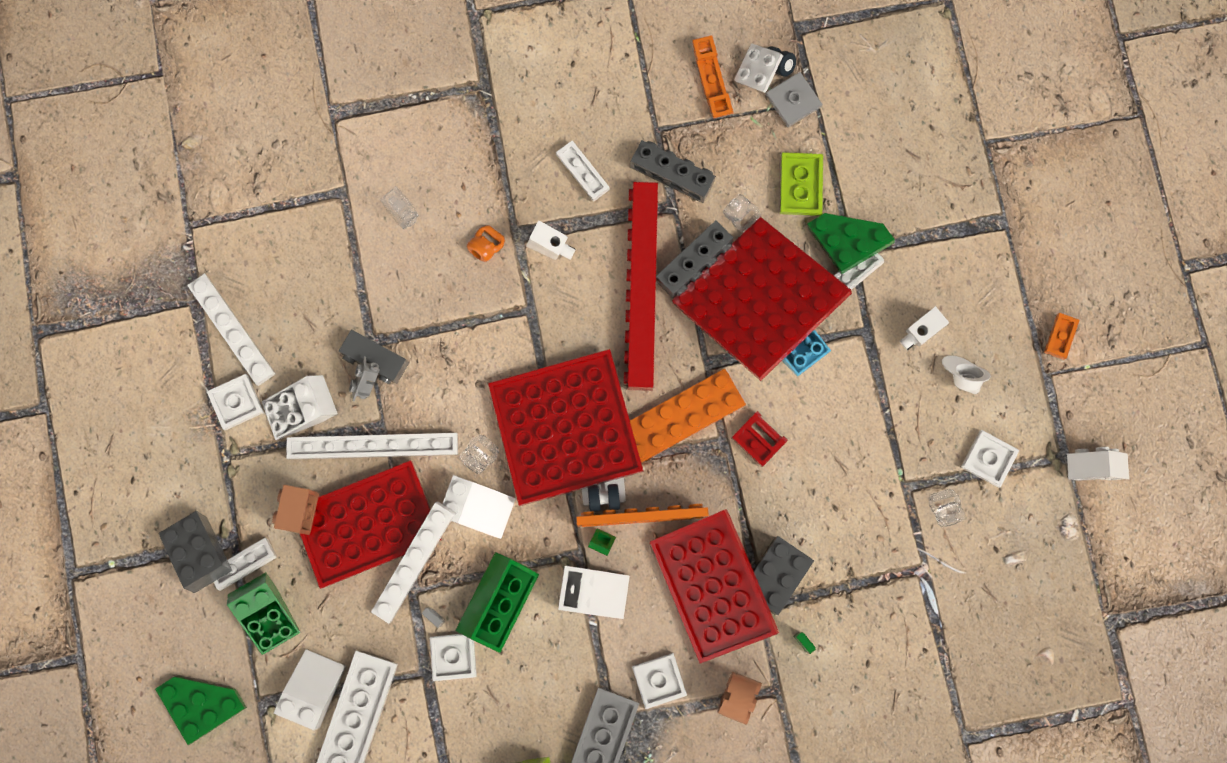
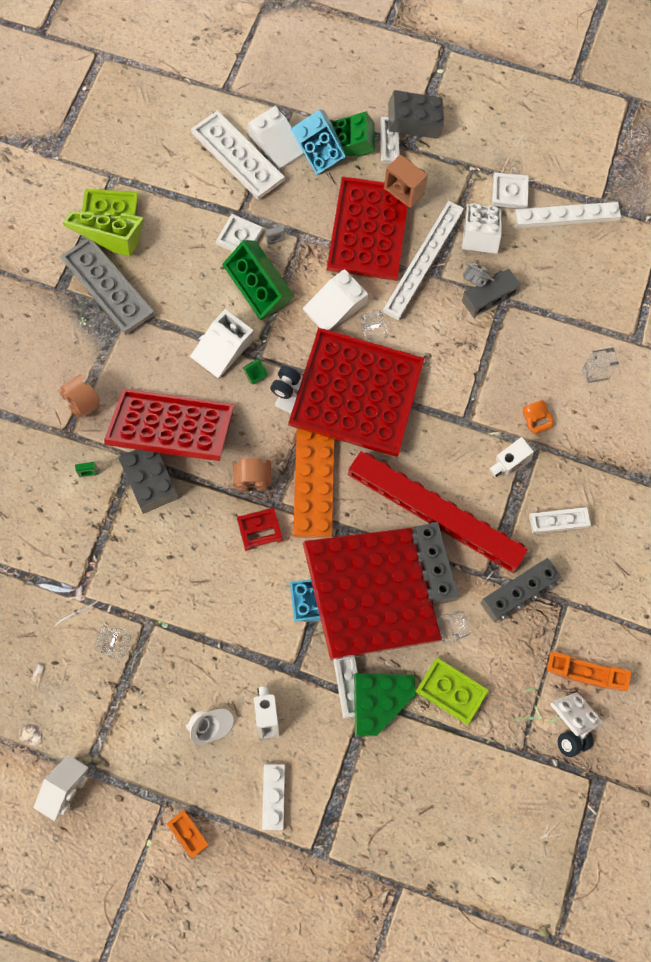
camera: 115 degrees right, 10 degrees down
green plate [155,676,247,745] -> none
white plate [371,501,455,624] -> none
orange plate [576,504,709,528] -> none
white tile [632,653,687,709] -> none
light grey plate [766,72,823,127] -> none
white tile [961,430,1019,488] -> none
none -> nougat brick [233,458,271,492]
none -> white plate [262,764,285,830]
none -> medium azure slope [290,110,346,175]

